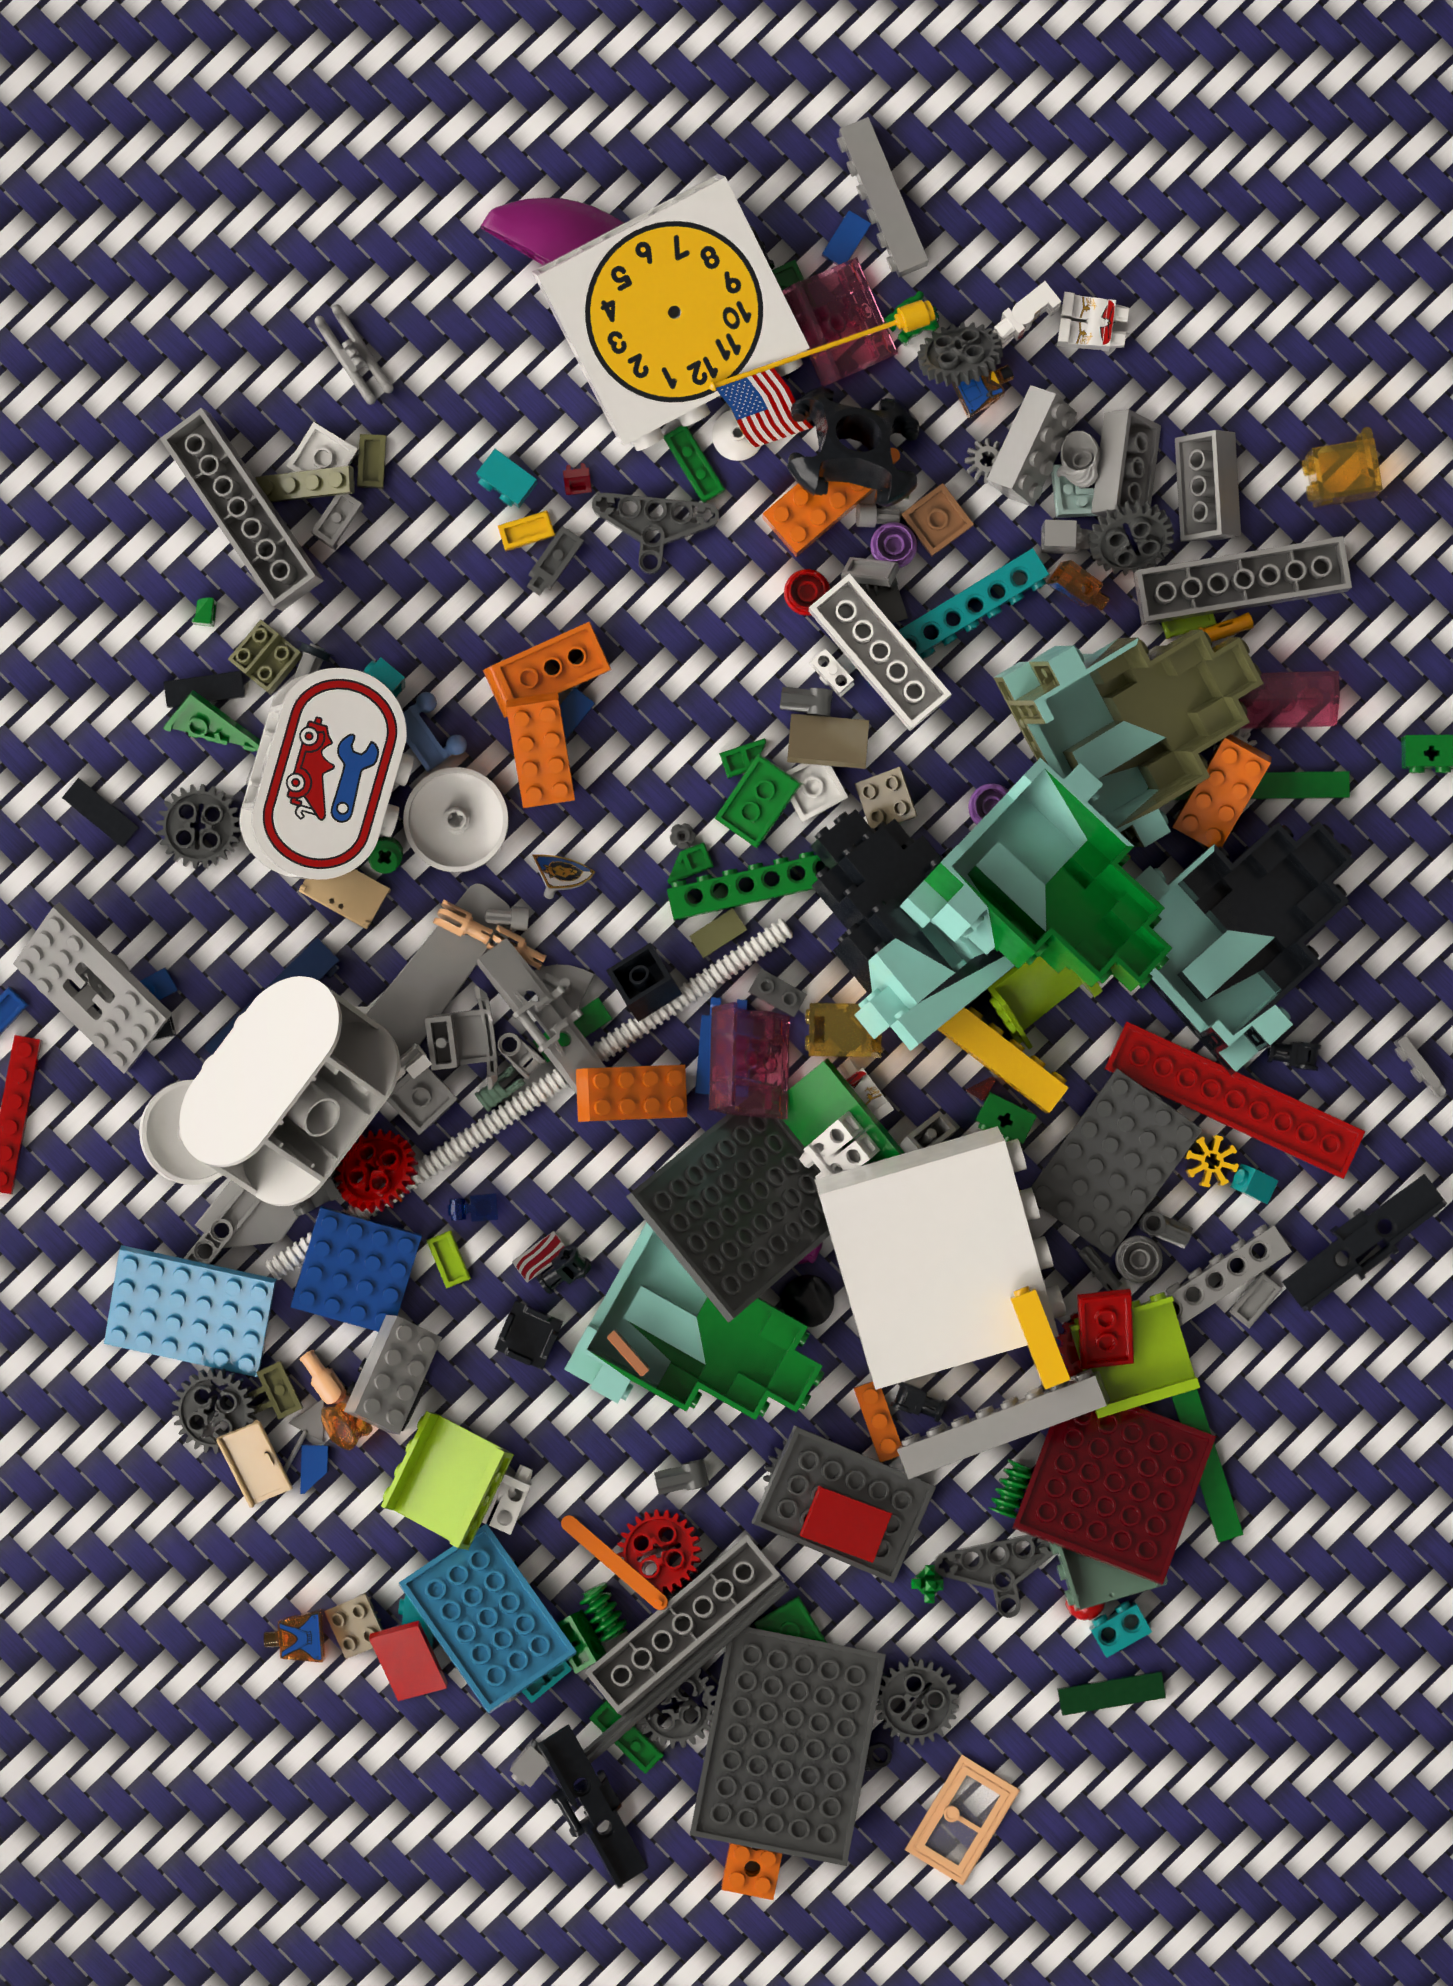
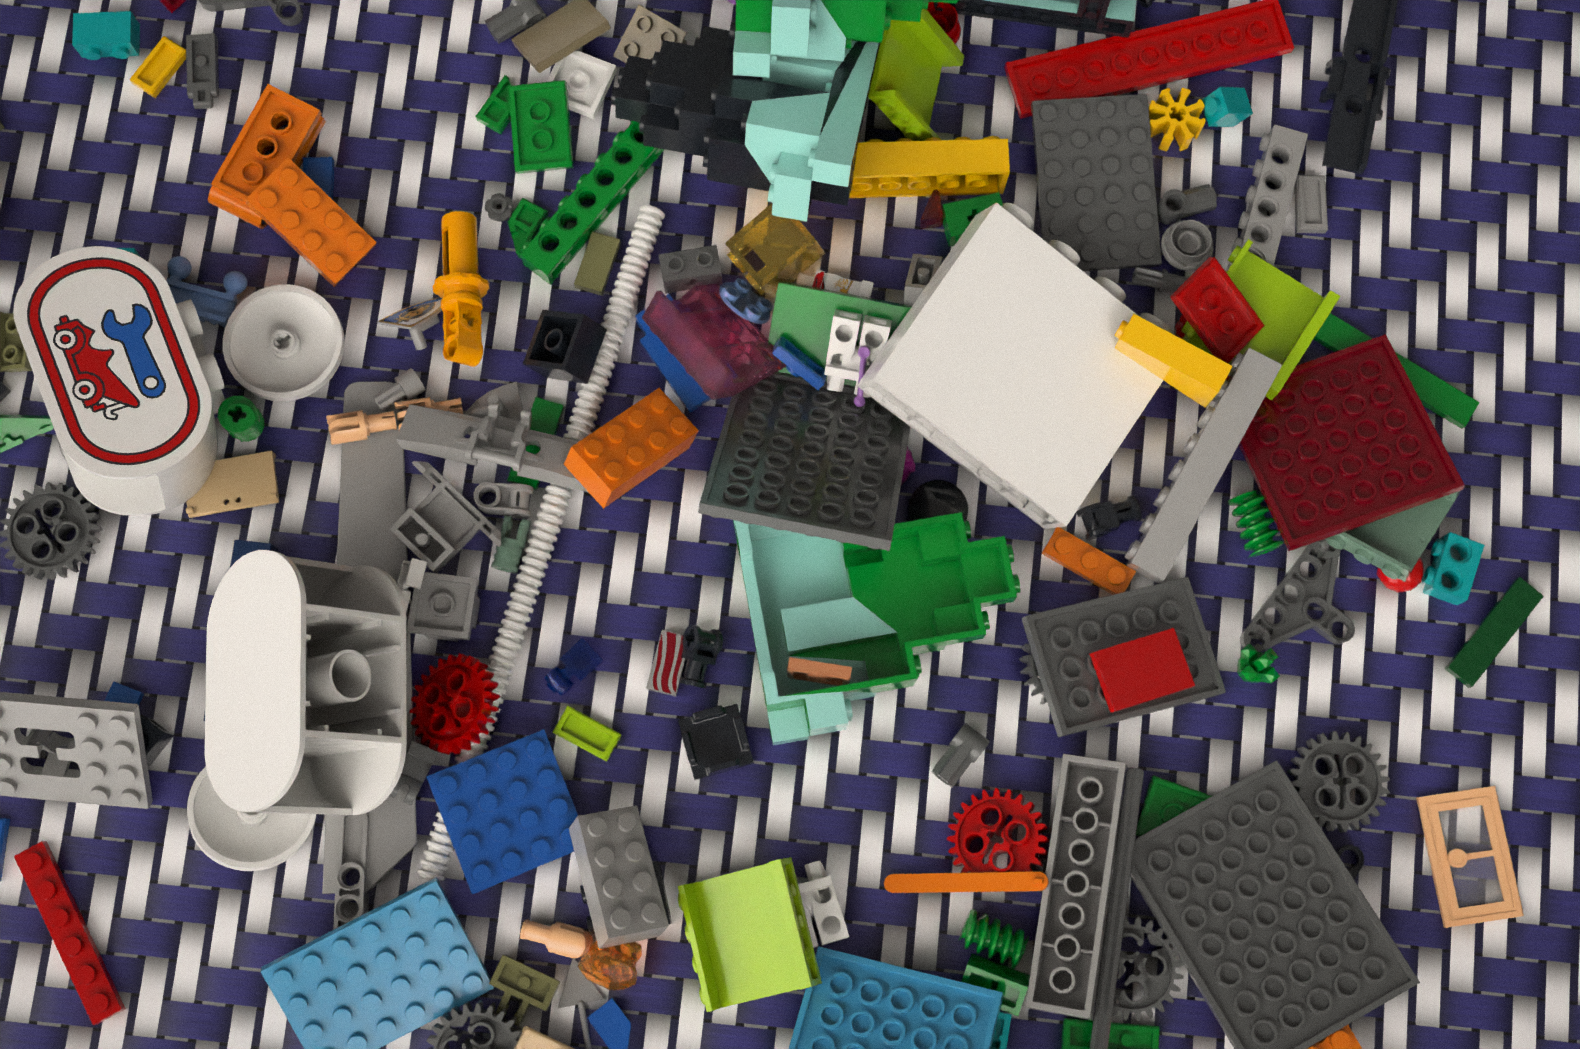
camera: 45 degrees left, 10 degrees down
none -> light orange piece [433,211,490,367]
none -> medium blue dish [719,278,773,324]
none -> blue plate [772,336,826,390]
none -> medium lavender hinge [854,345,870,407]

